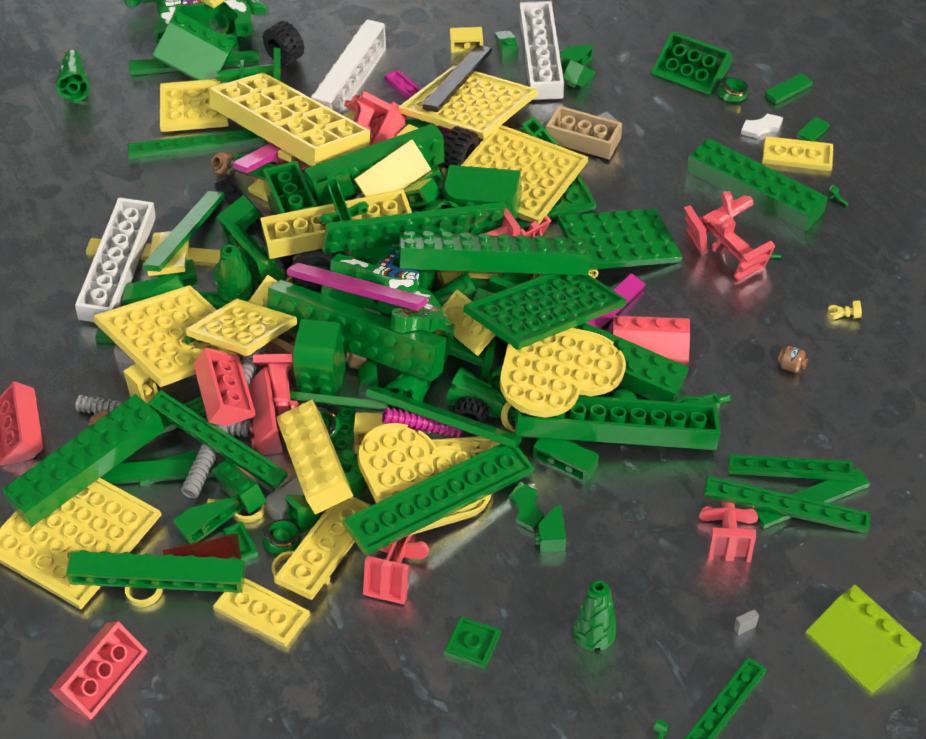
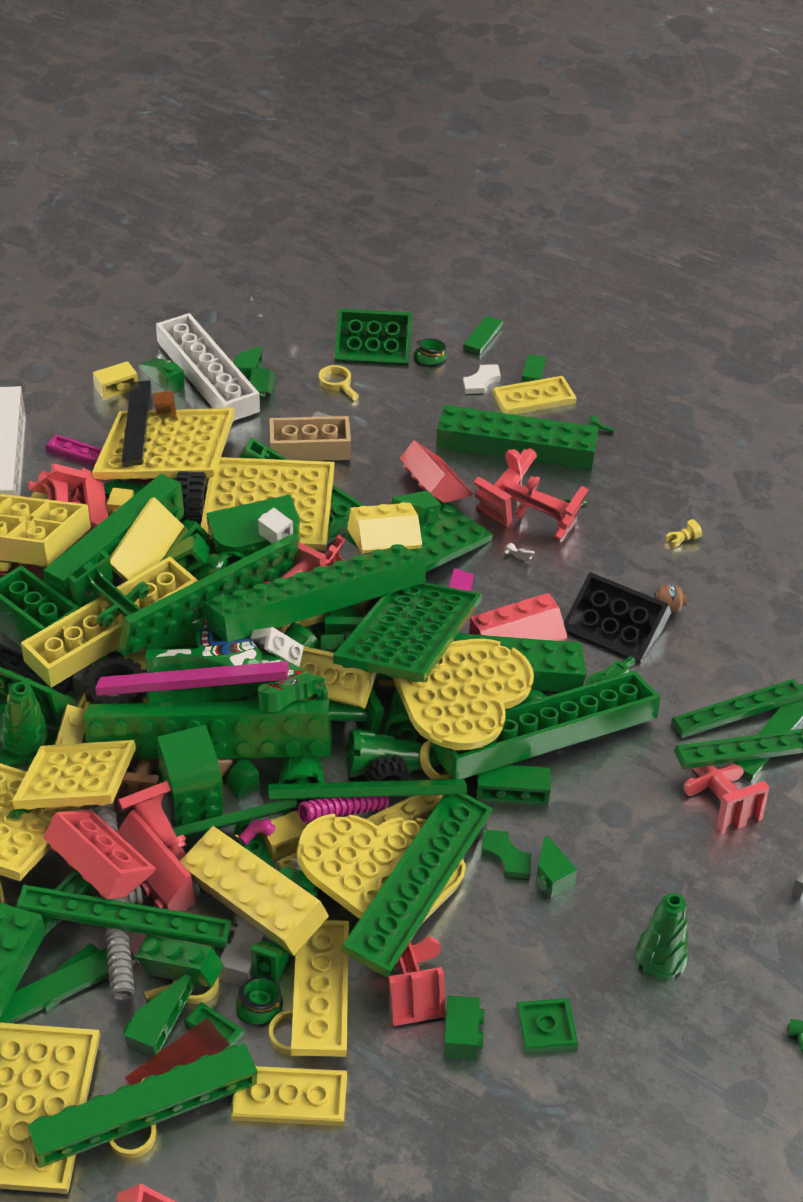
camera: 30 degrees left, 5 degrees down
none -> dark orange panel [153,390,177,419]
none -> dark pink arm [239,818,276,845]
none -> white bracket [251,627,304,666]
none -> white brick [258,508,293,544]
none -> light yellow piece [319,365,359,401]
none -> light yellow slope [347,502,422,554]
none -> green slope [391,491,441,525]
none -> coral slope [399,440,473,503]
none -> green brick [444,995,485,1060]
none -> white piece [503,543,535,561]
none -> black slope [564,572,671,663]

